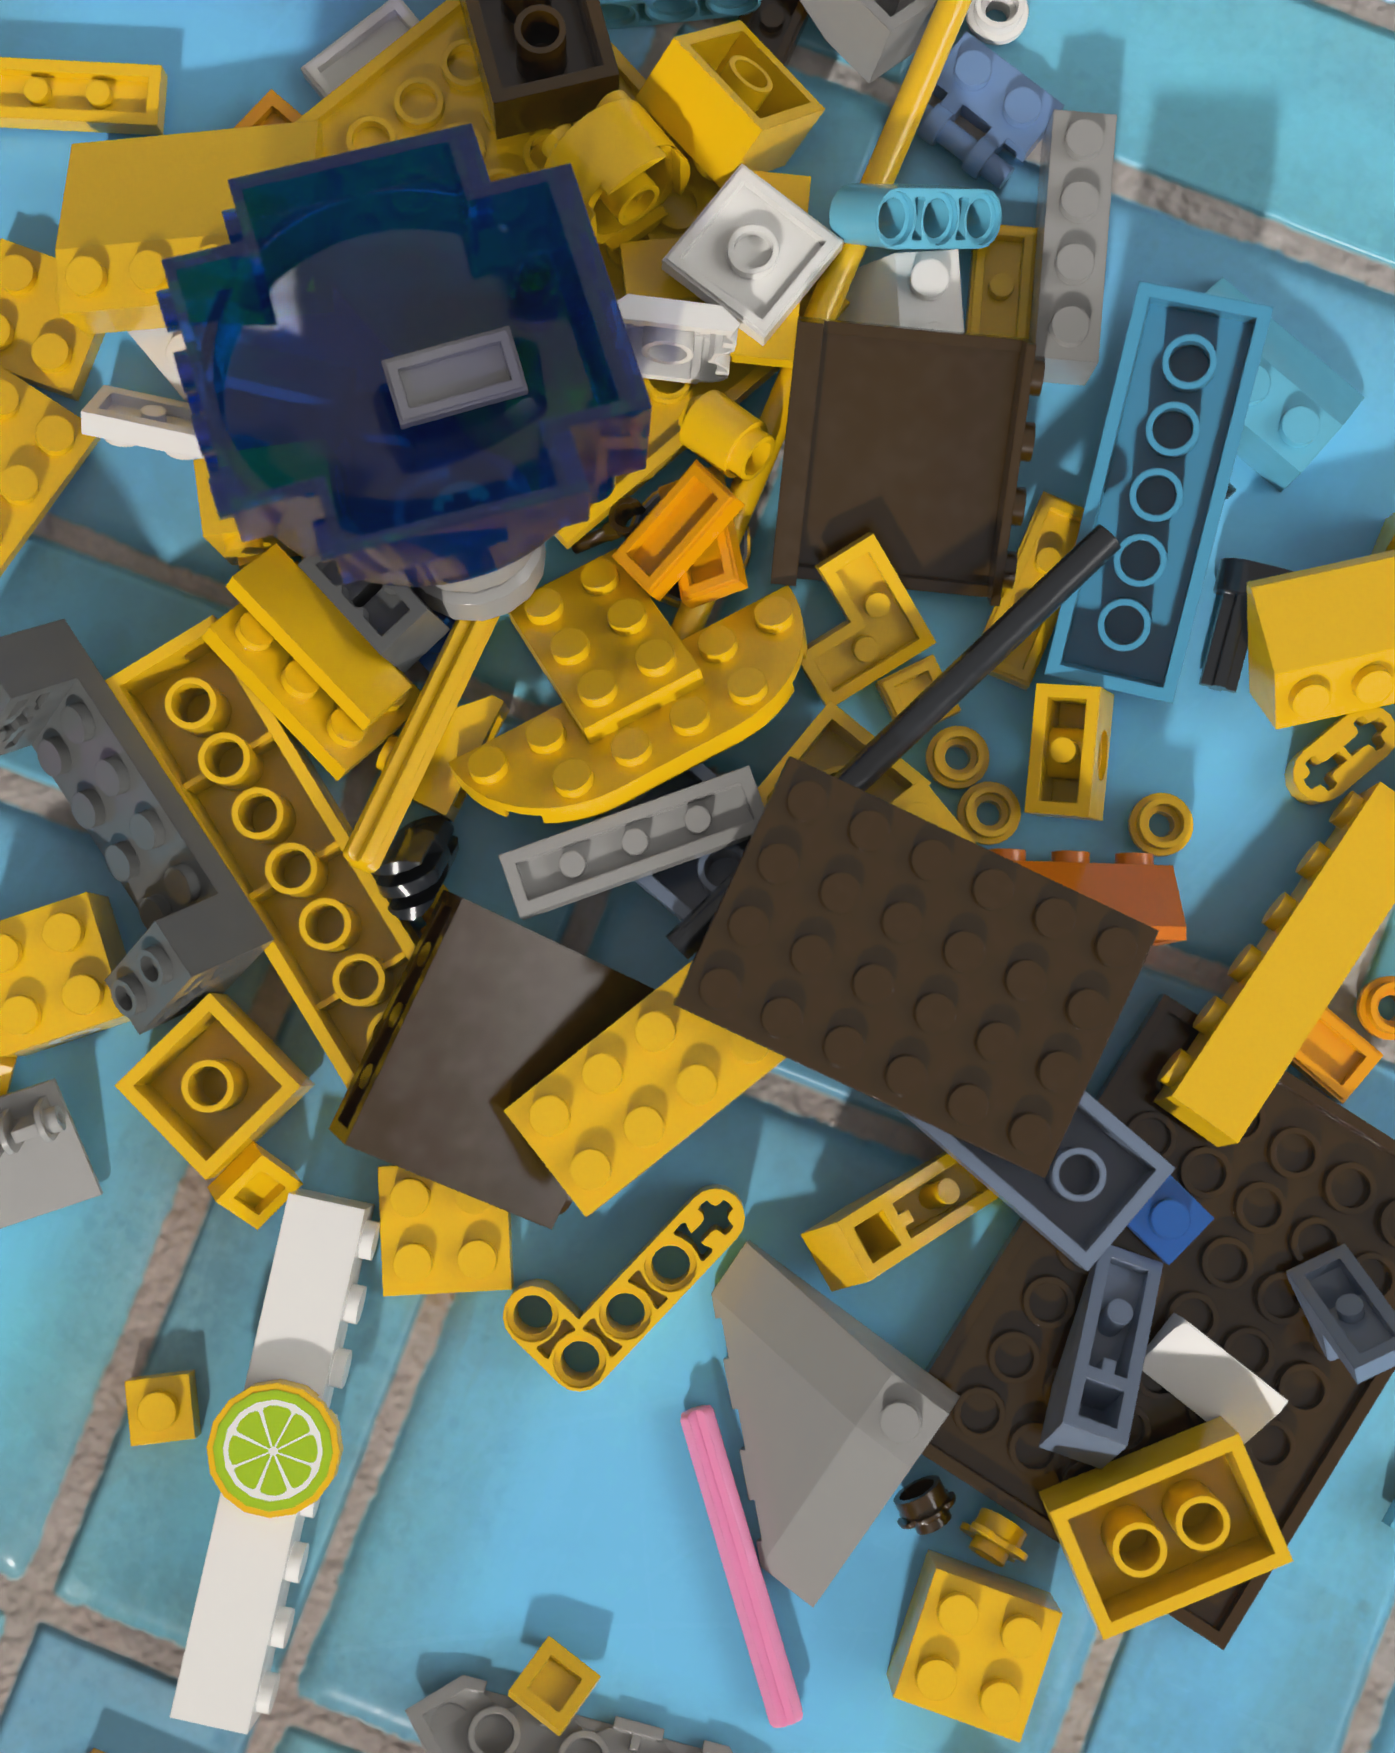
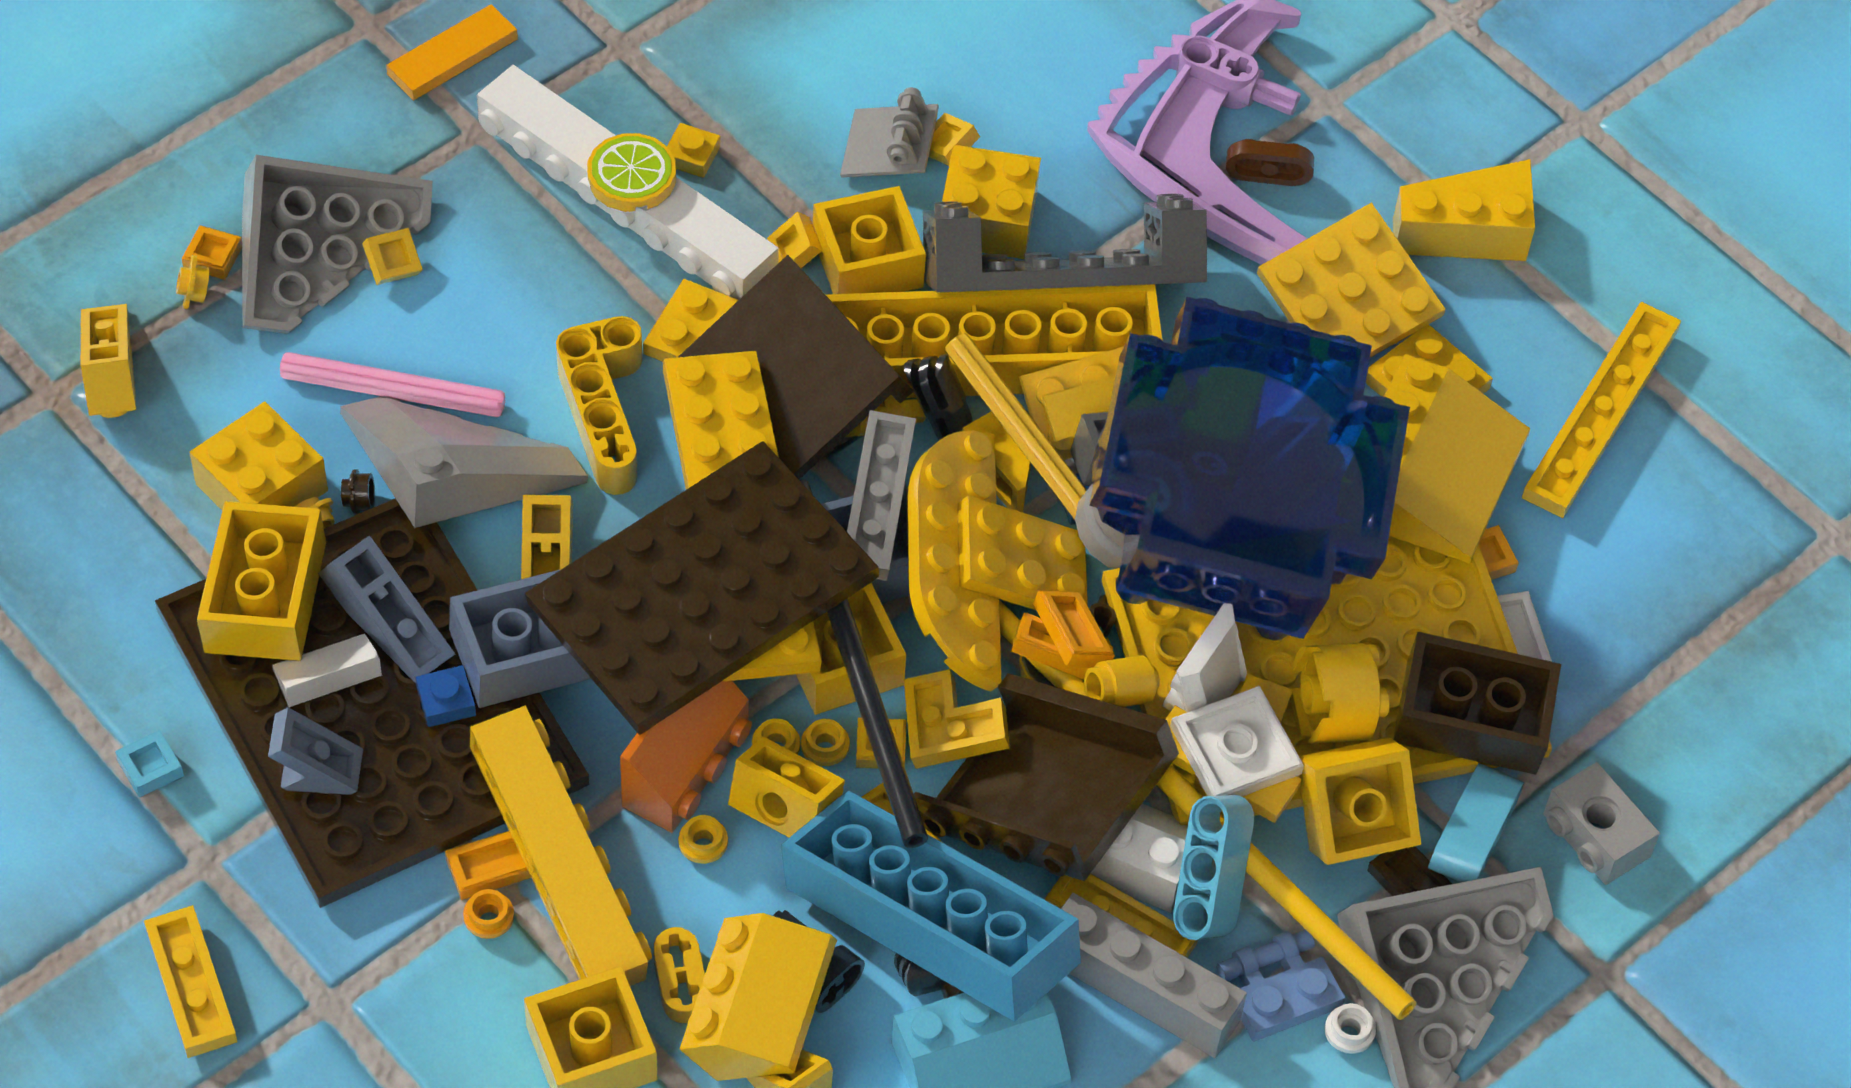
camera: 110 degrees right, 30 degrees down
light grey tile [381,325,528,430] -> none

